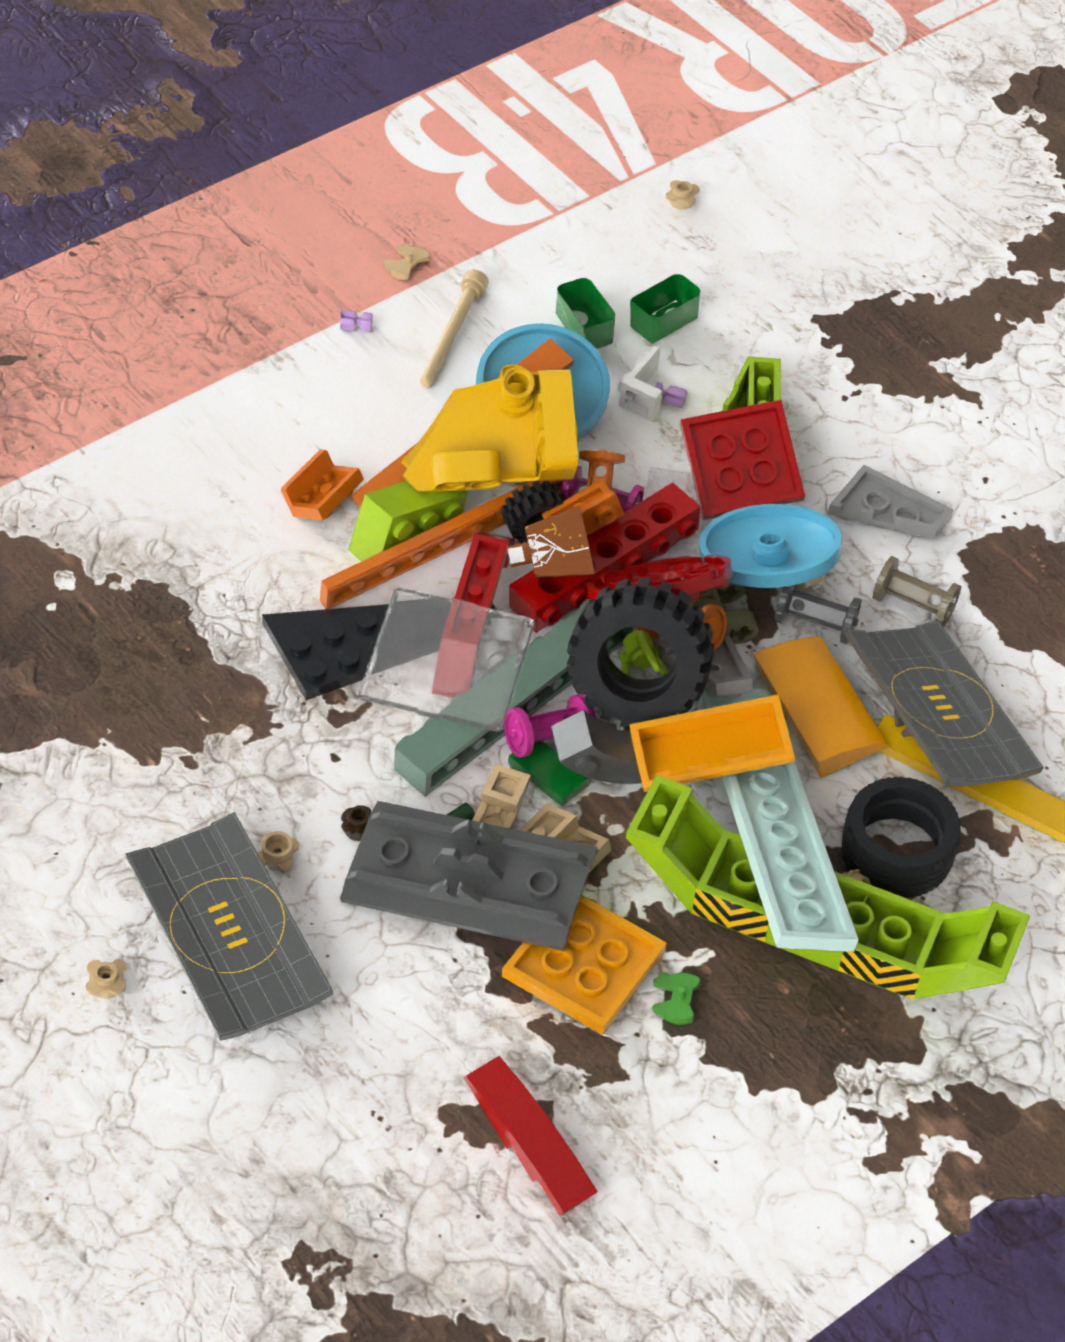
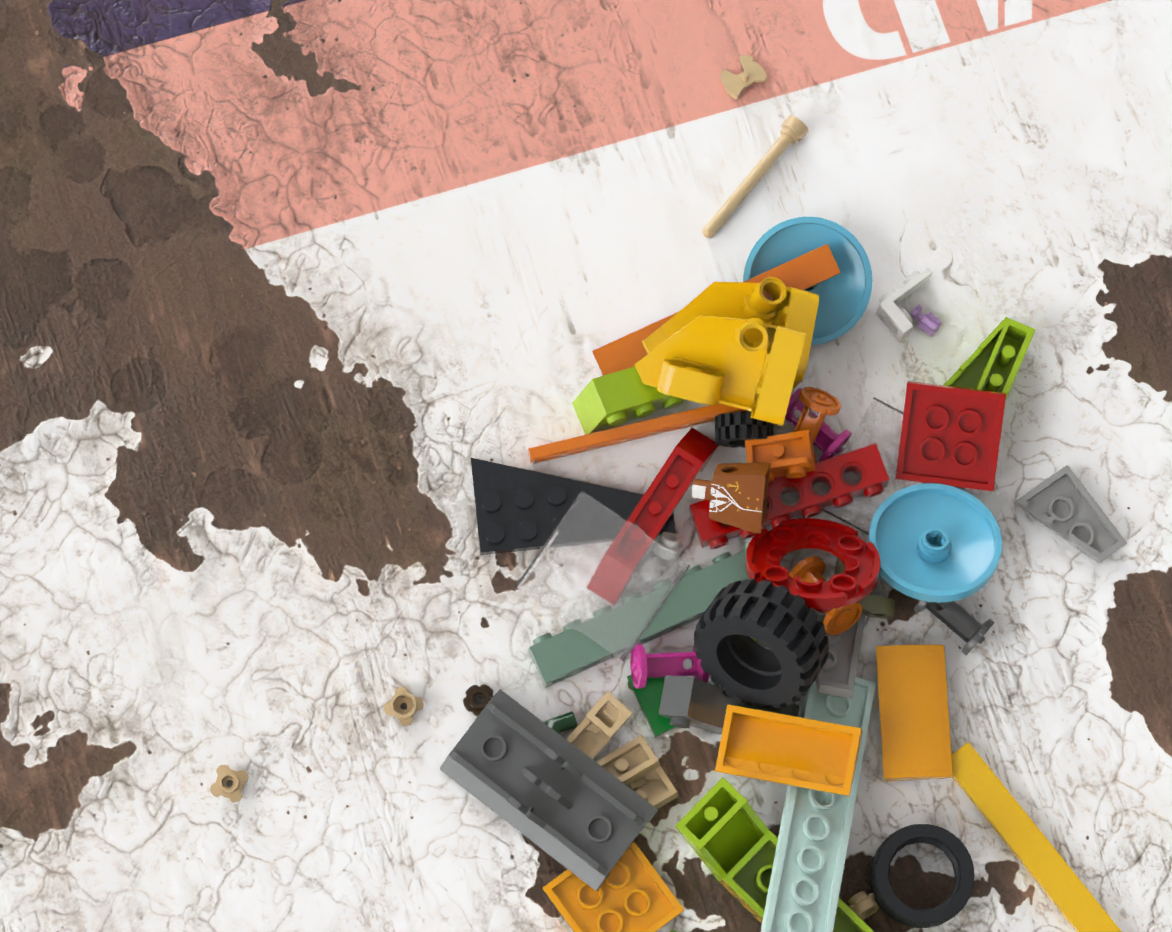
camera: 20 degrees right, 25 degrees up
dark grey hinge [125,812,333,1041] -> none
orange bracket [281,449,364,521] -> none
lavender piece [340,310,373,332] -> none
green piece [555,278,615,349] -> none
green piece [630,274,700,344] -> none
tan plate [665,180,700,209] -> none
dark grey hinge [844,620,1044,787] -> none
dark tan hose [872,556,962,627] -> none

